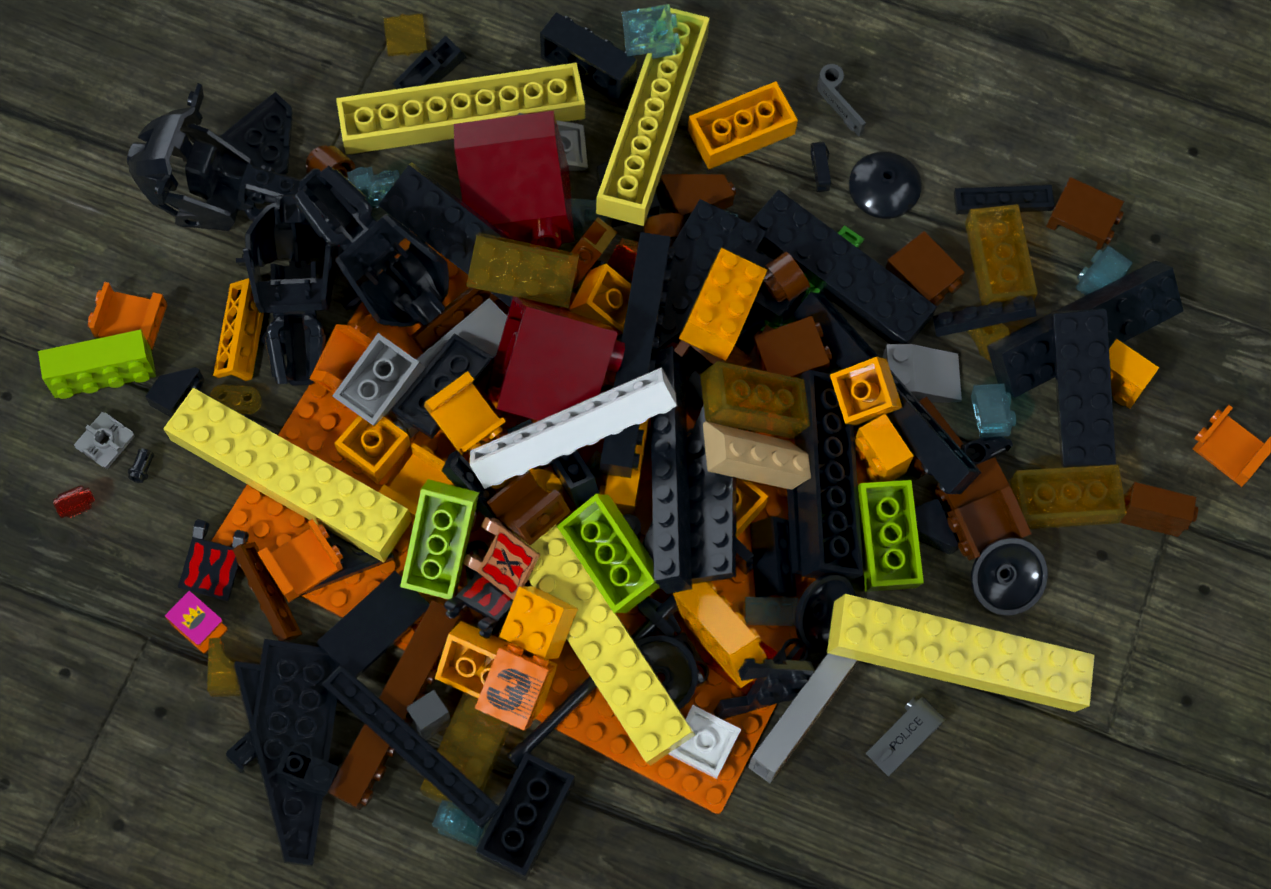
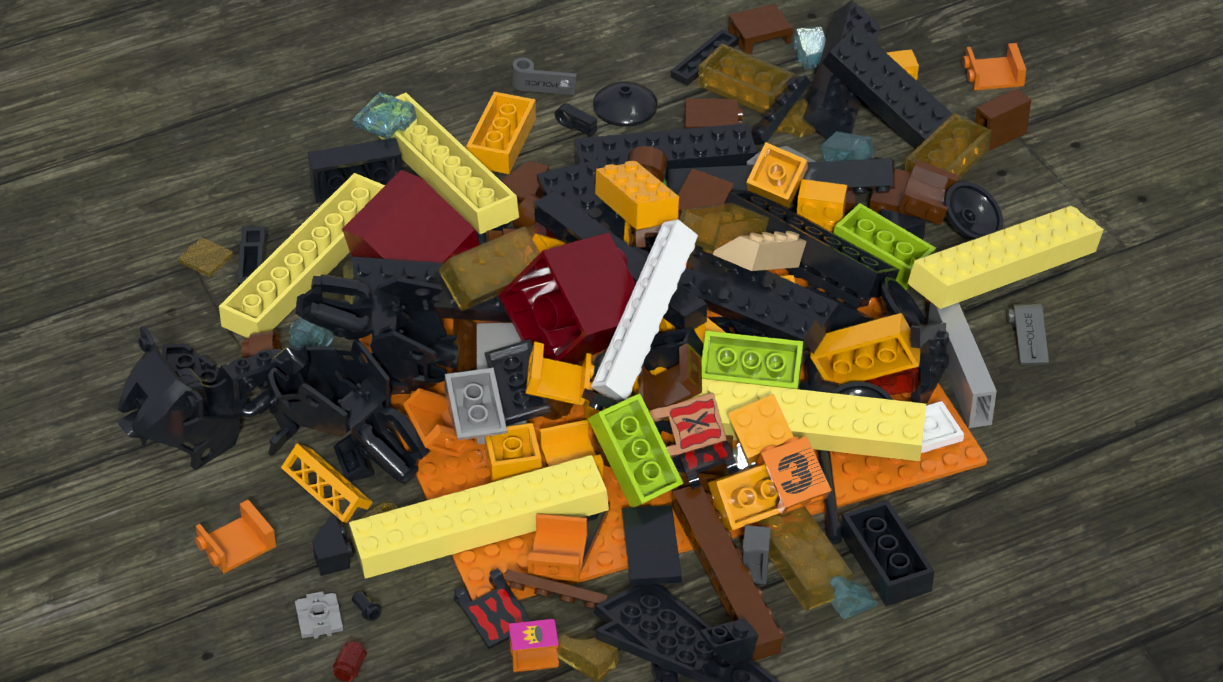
camera: 45 degrees left, 25 degrees down
lime brick [38,330,156,399] -> none
black tile [322,665,500,829] -> none

